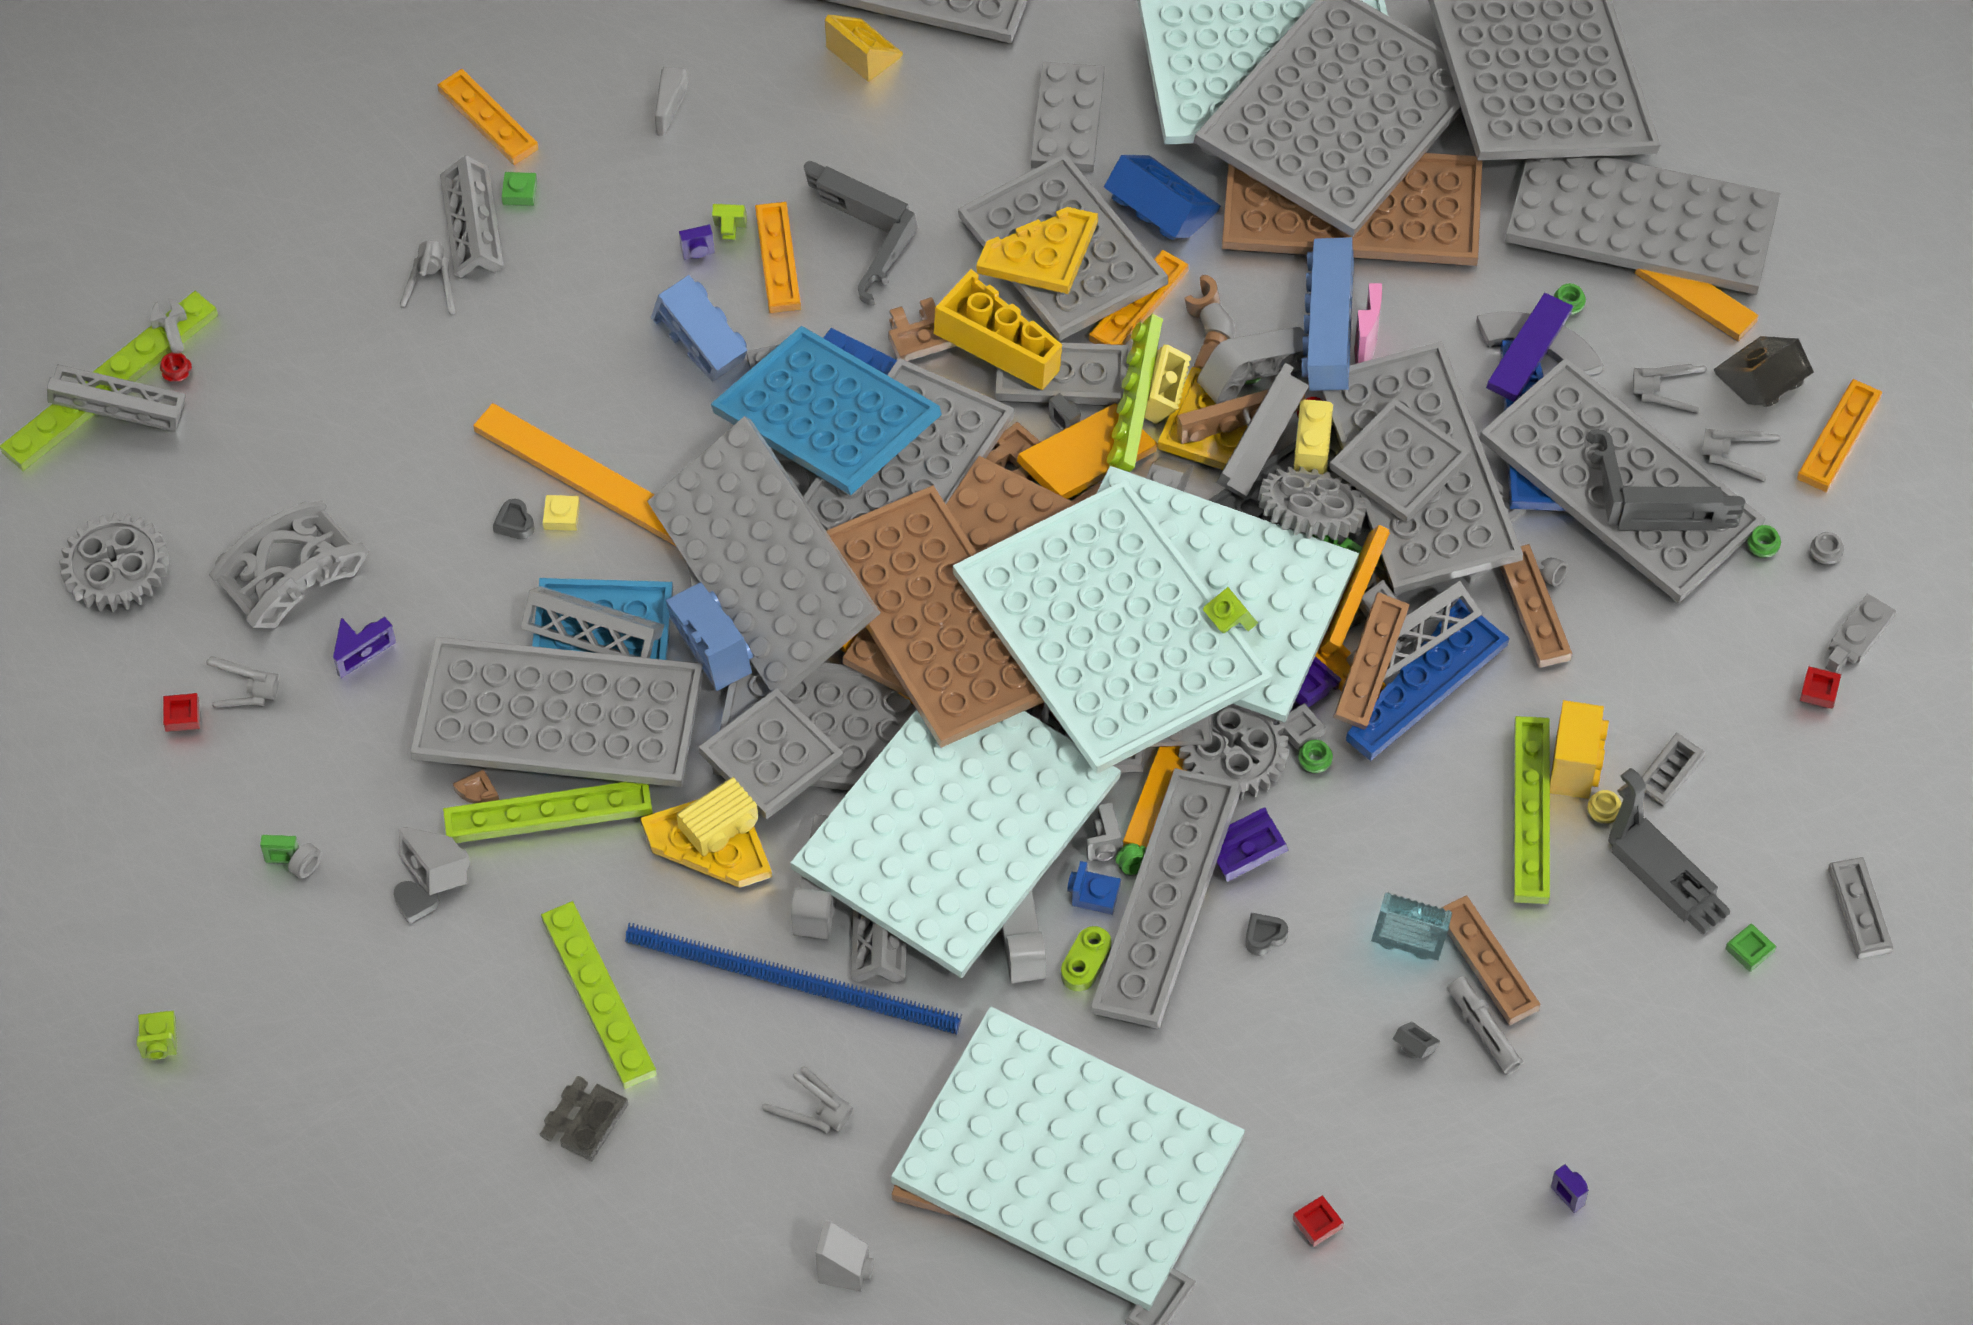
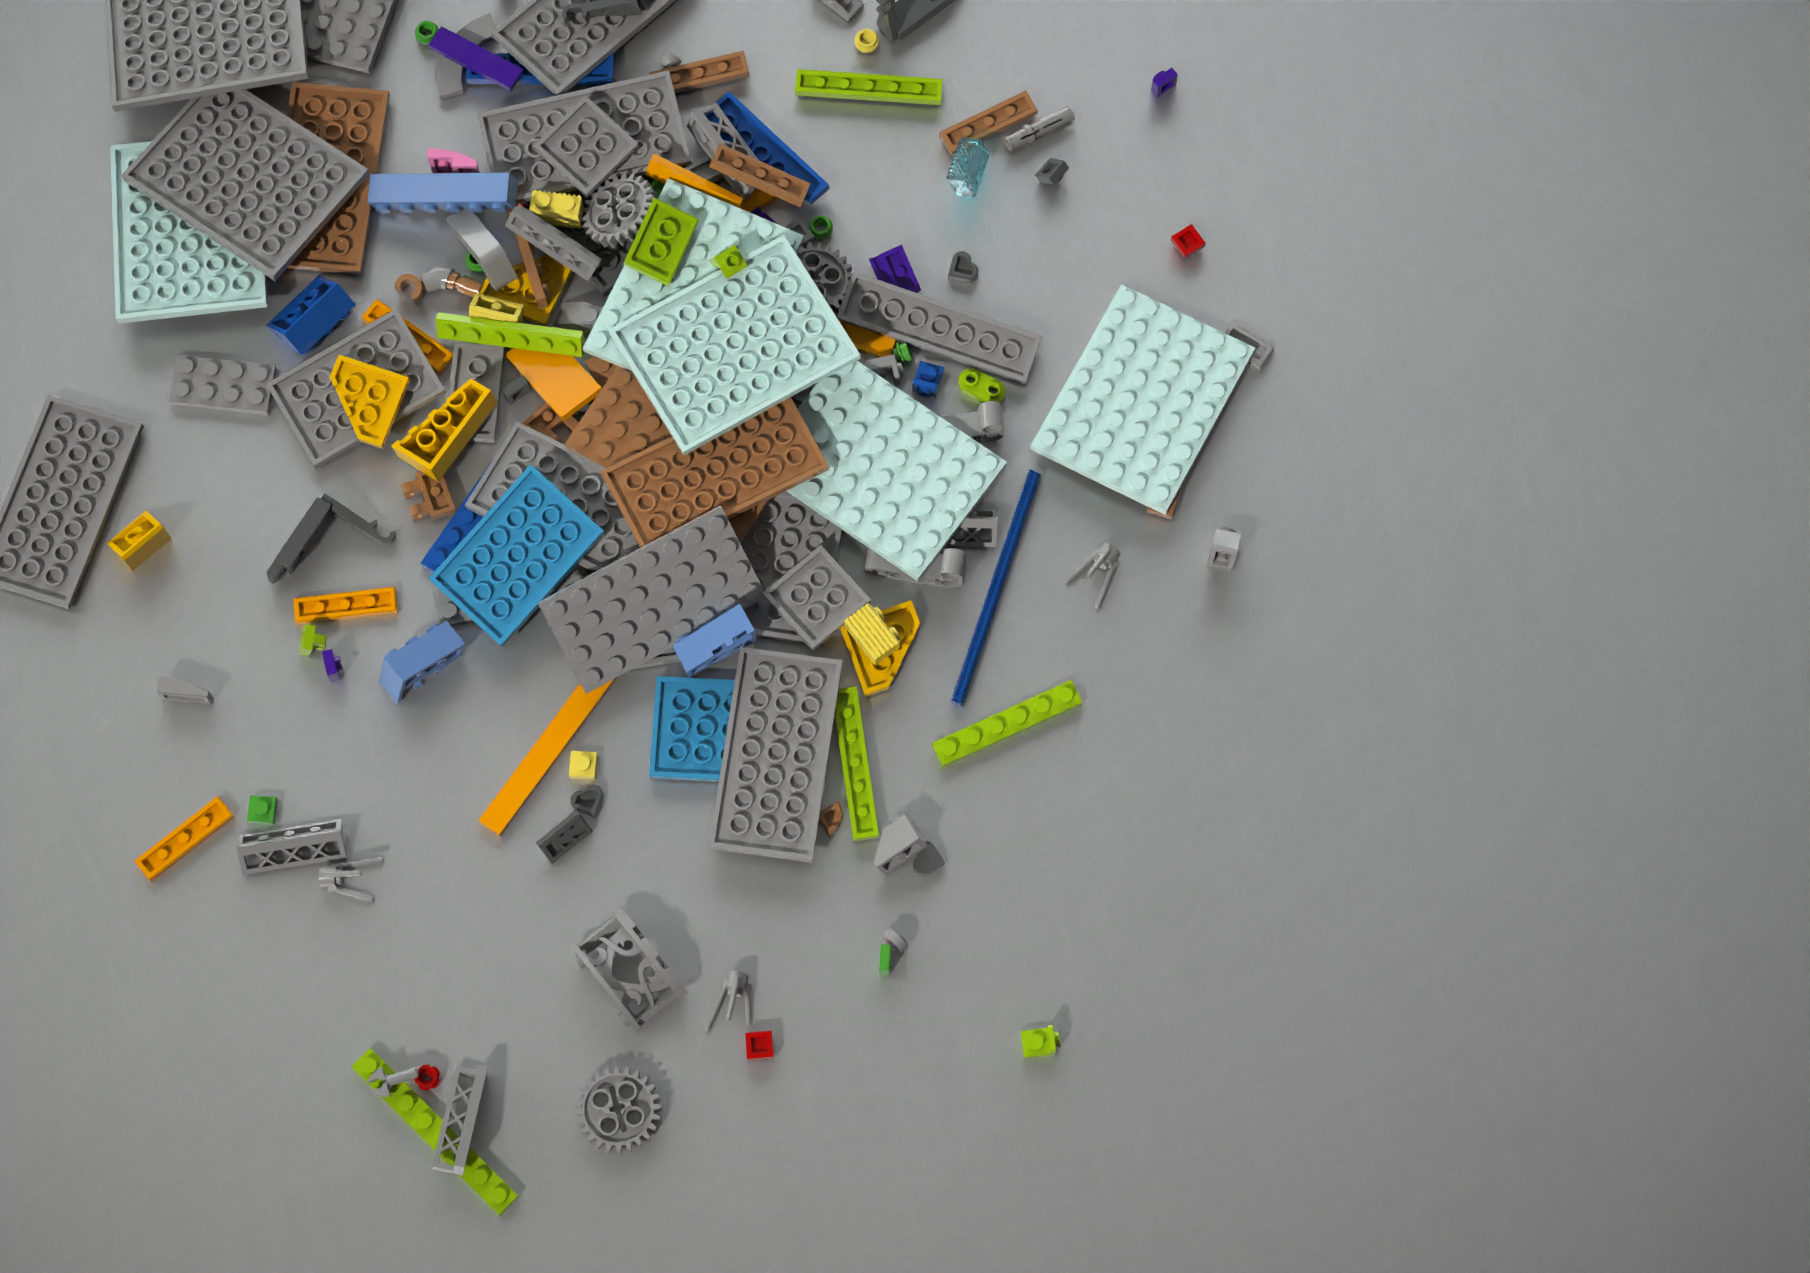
camera: 90 degrees left, 15 degrees up
dark purple slope [333,616,396,679] -> none
light grey fence [520,586,664,658] -> none
clear smoke plate [539,1076,628,1162] -> none
yellow brick [1550,700,1609,799] -> none
none -> dark grey plate [536,810,593,864]
none -> lime tile [623,198,699,286]

